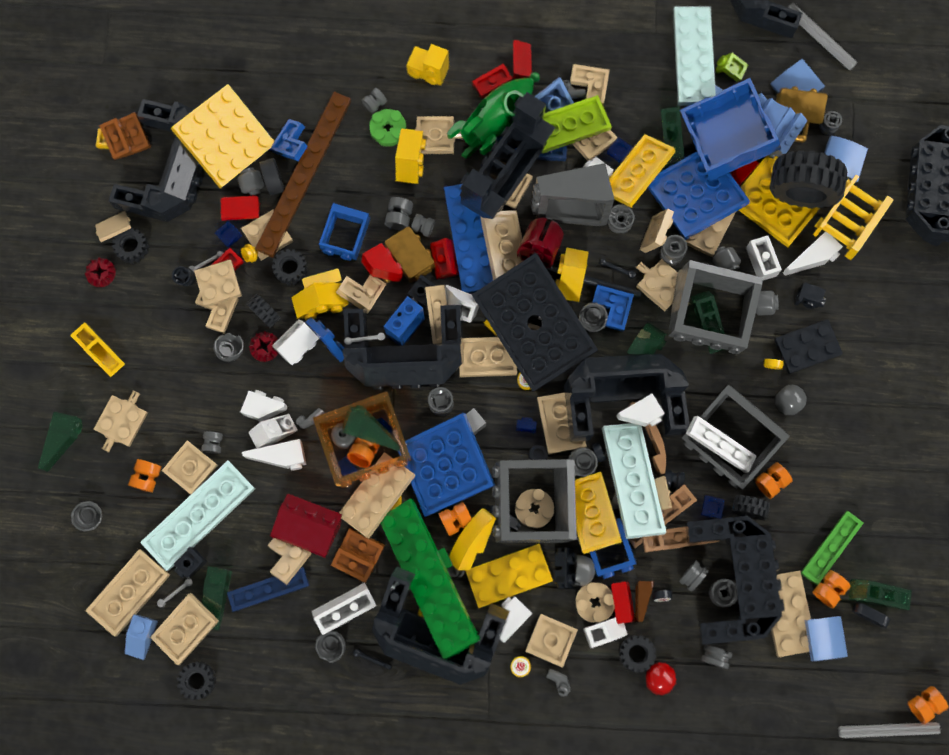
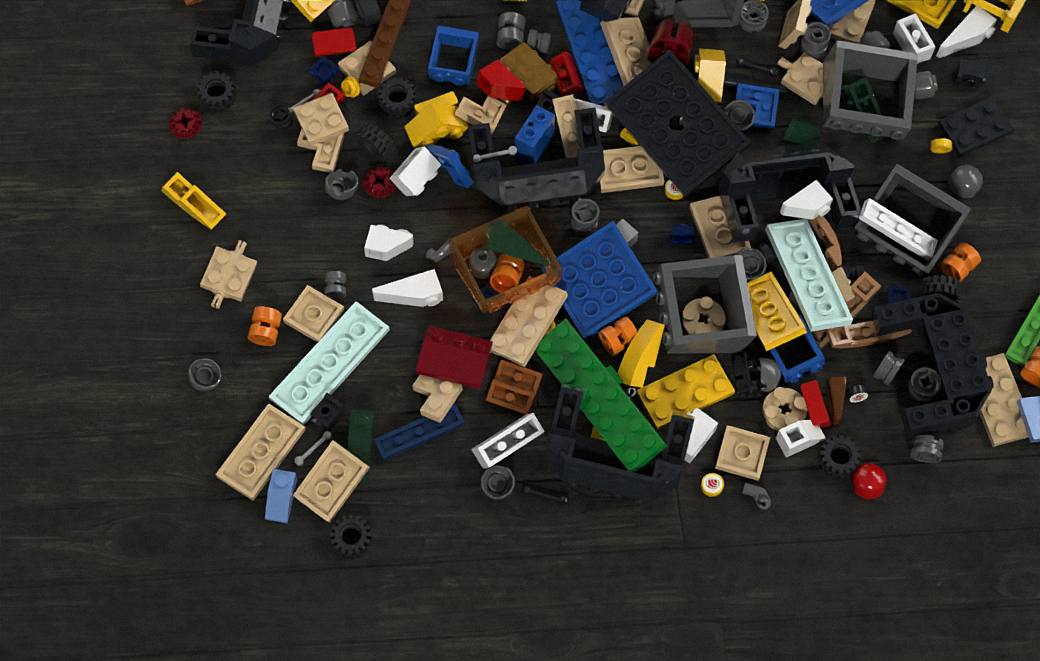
camera: 10 degrees left, 10 degrees down
clear green slope [38,412,83,472] -> none
tan piece [95,211,131,242] -> none
white slope [248,414,297,448] -> none

